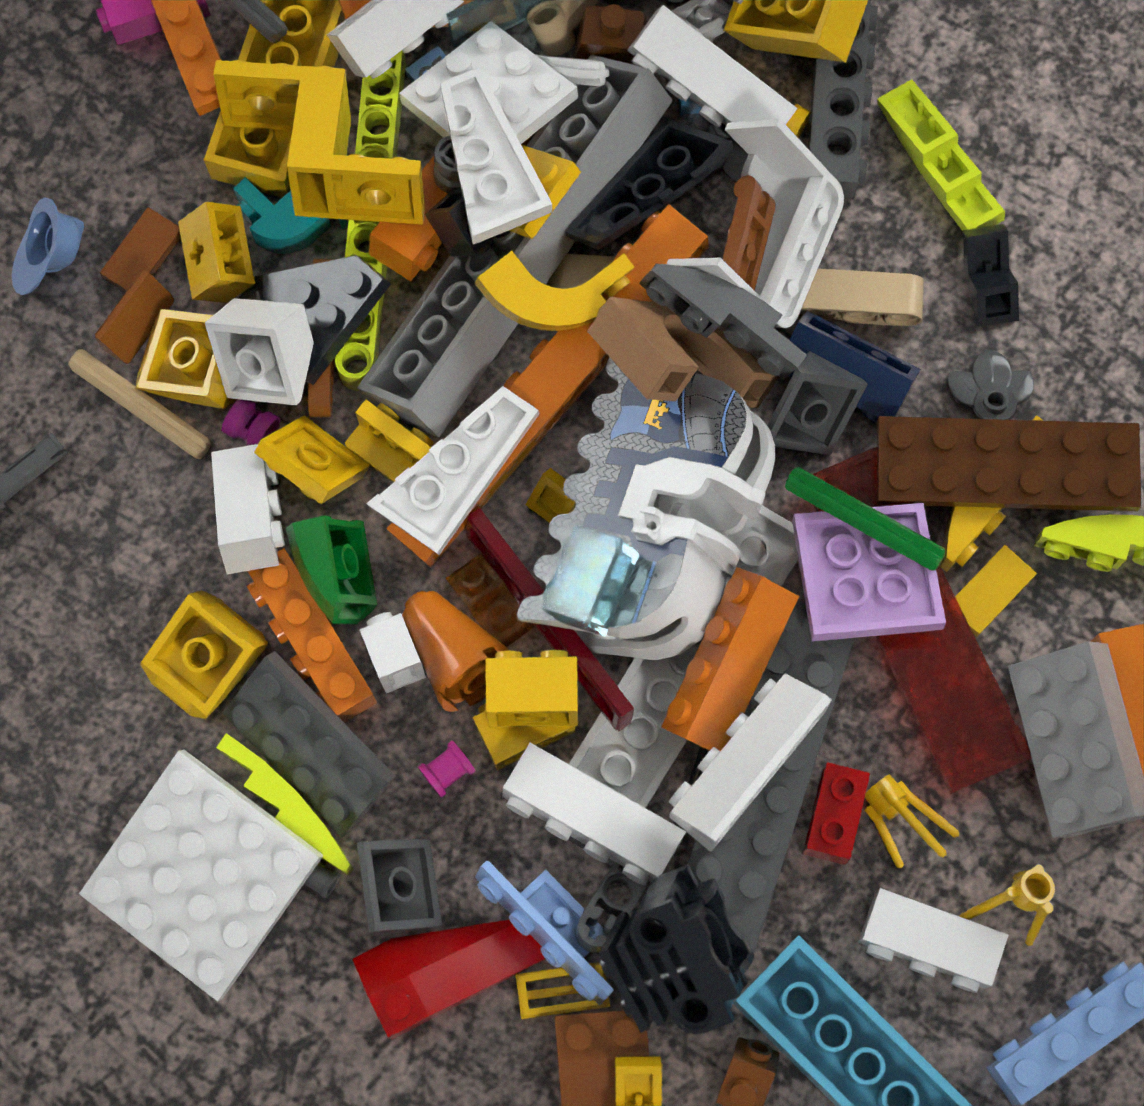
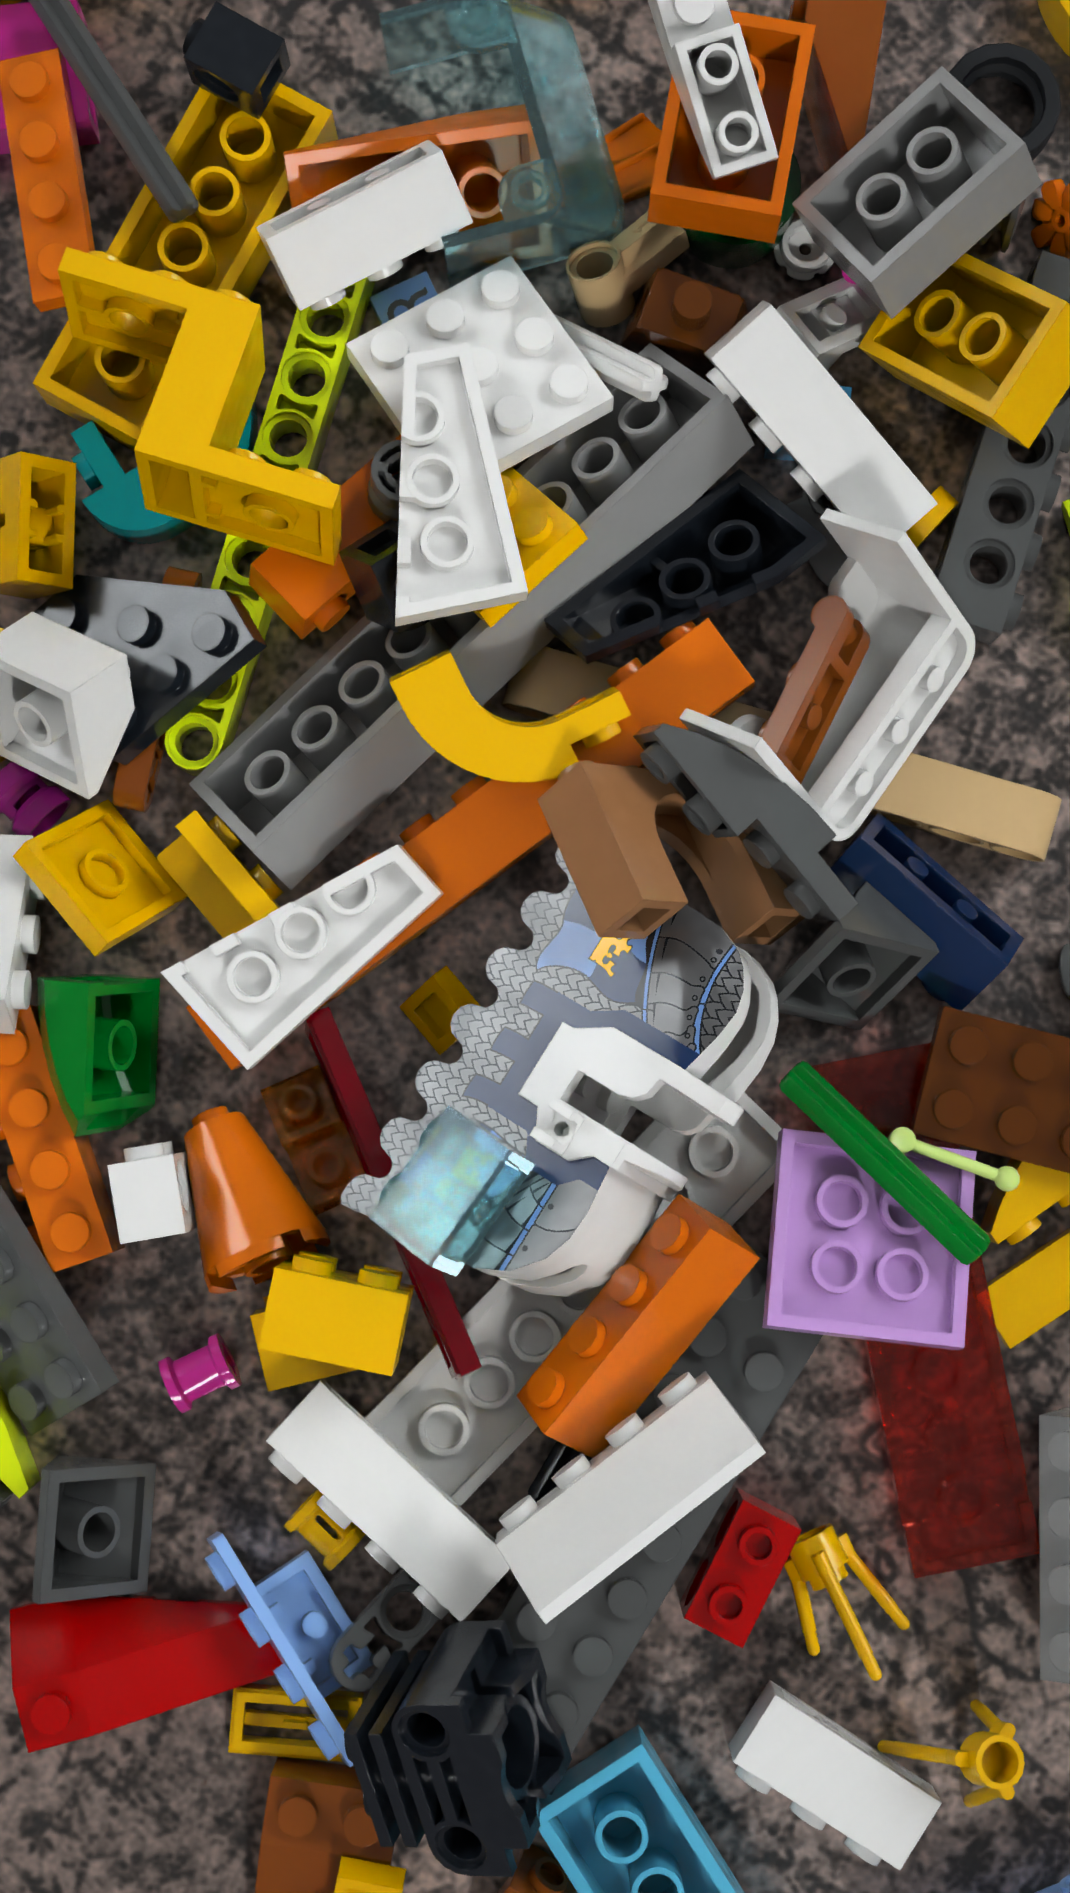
camera: 10 degrees right, 10 degrees up
none -> yellow bush [283,1489,365,1571]
none -> yellowish green hinge [888,1127,1020,1192]

